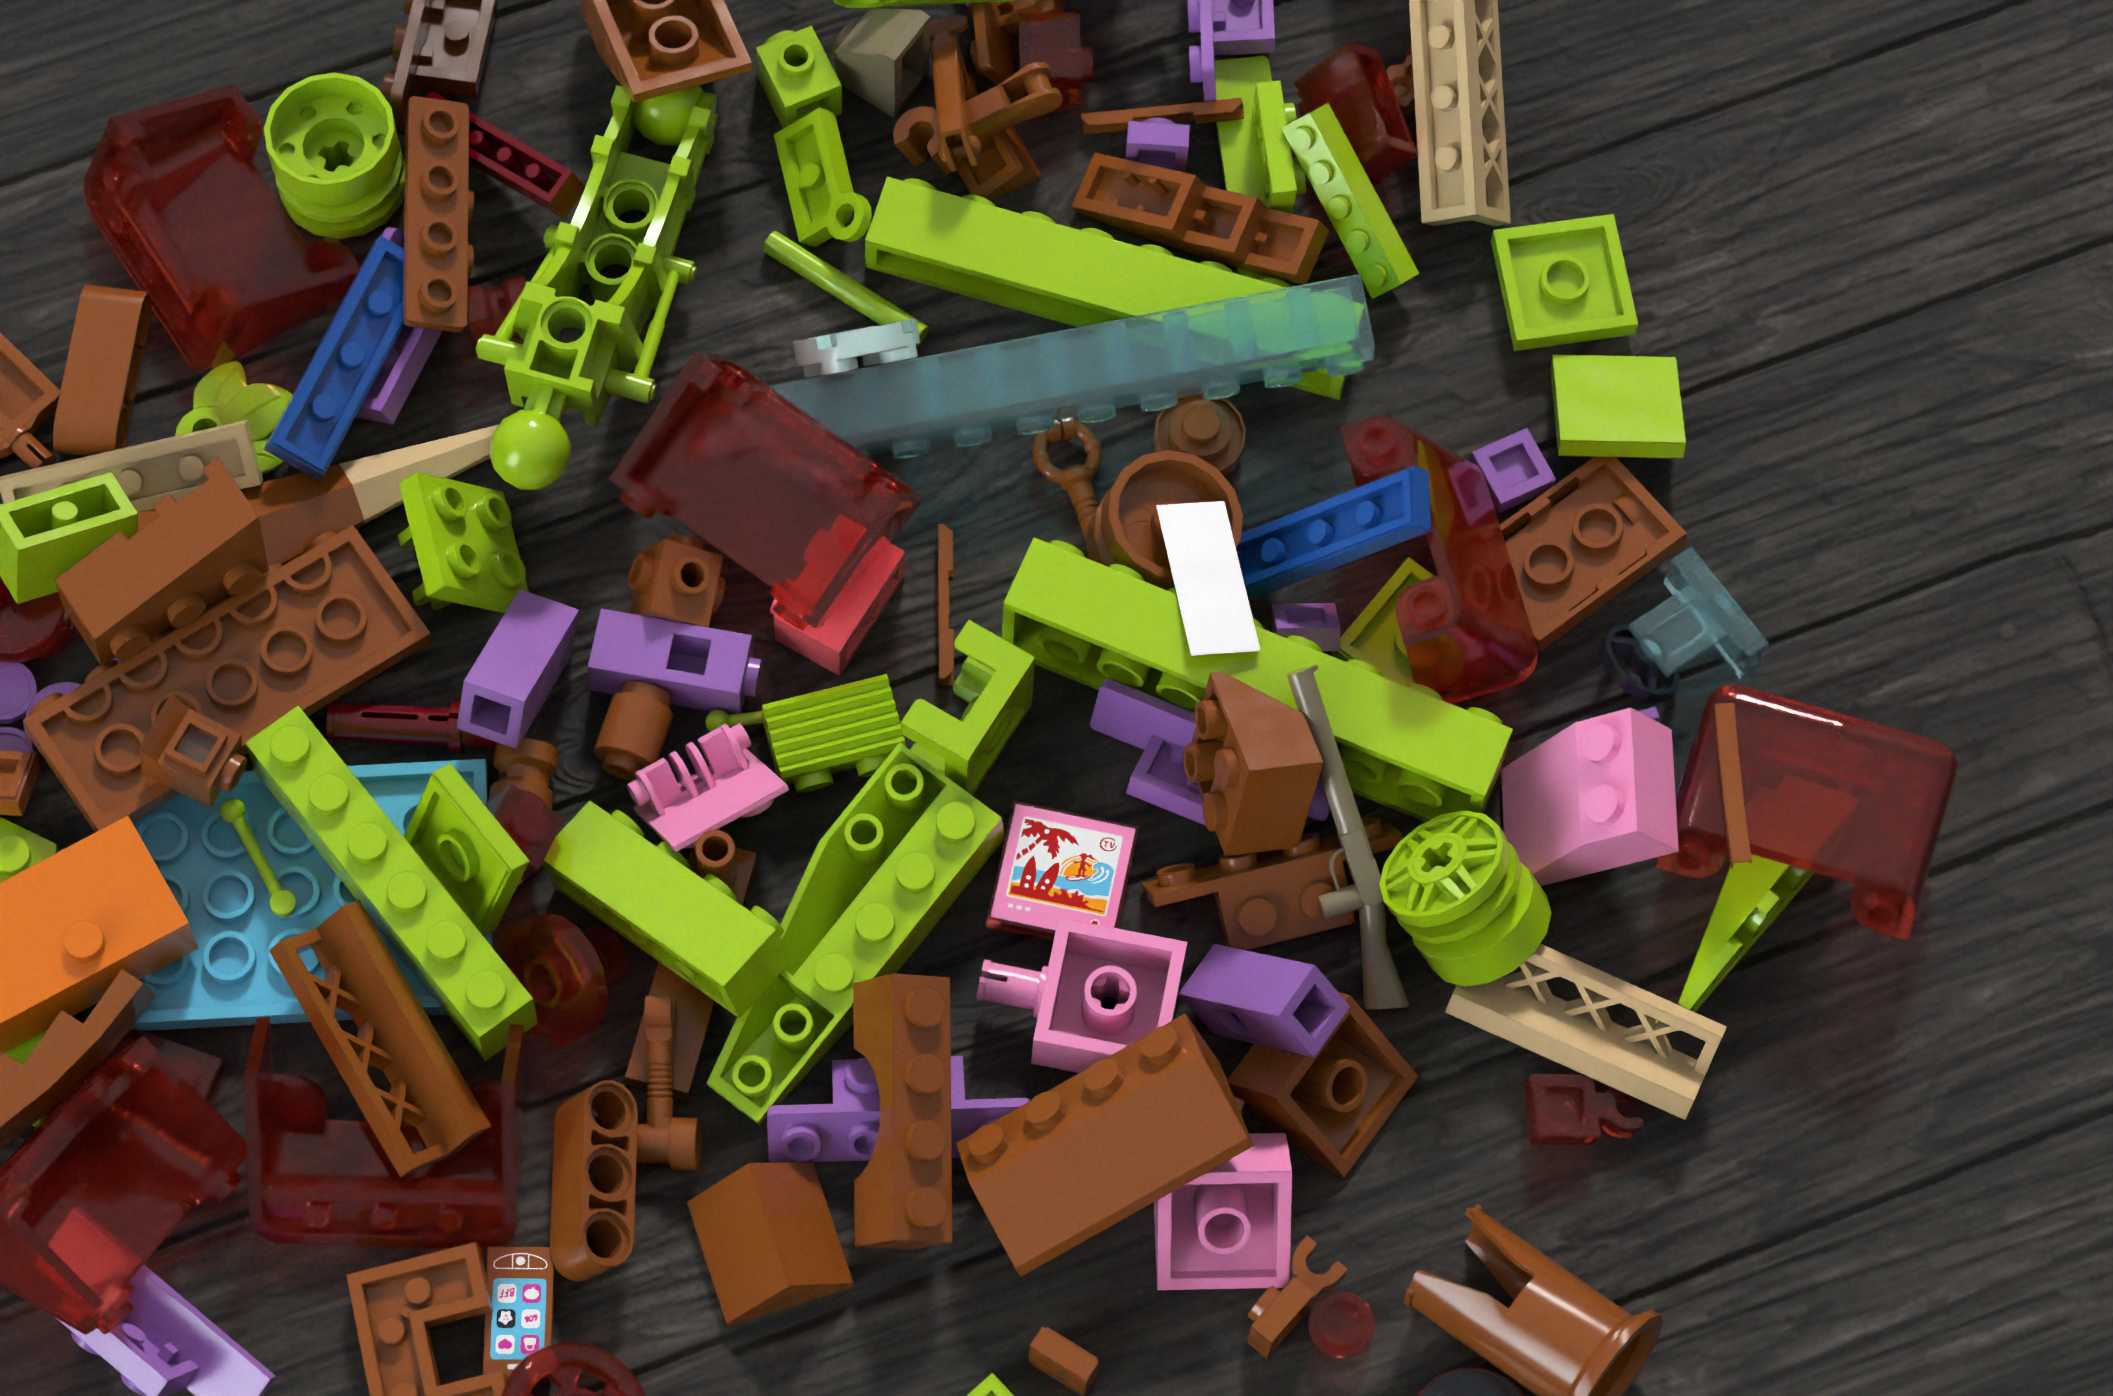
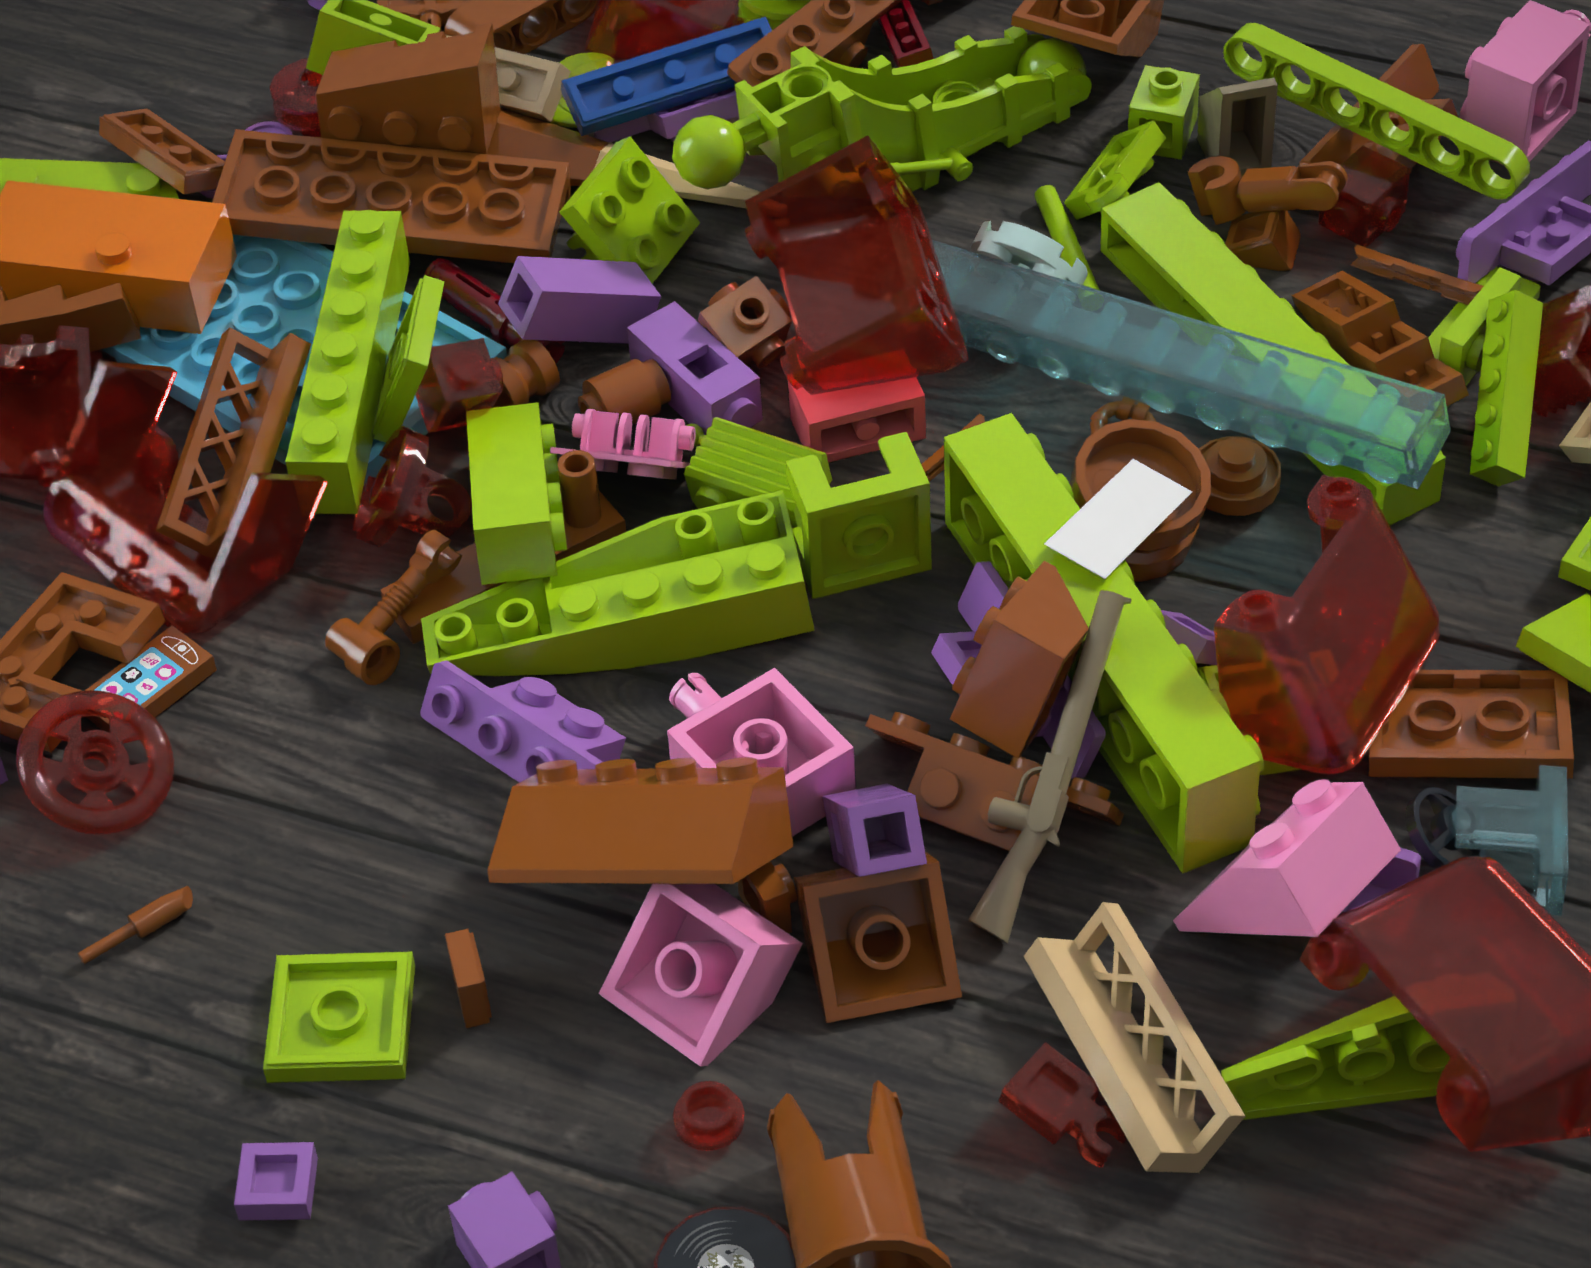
camera: 50 degrees right, 20 degrees down
dark orange window [139,694,247,808] -> none
lime hinge [220,798,297,918] -> none
dark orange beam [550,1080,638,1282] -> none
dark orange slope [687,1162,854,1327] -> none
dark orange arch [853,973,952,1249] -> none
dark orange piece [930,14,981,172] -> none
tile [986,801,1139,941] -> none
medium lavender plate [1125,118,1190,173] -> none
blue tile [1236,465,1431,601] -> none
dark orange plate [1247,1235,1348,1360] -> none
lime wheel [1379,810,1551,987] -> none
medium lavender plate [1469,428,1556,514] -> none
dark orange piece [1714,703,1752,869] -> none

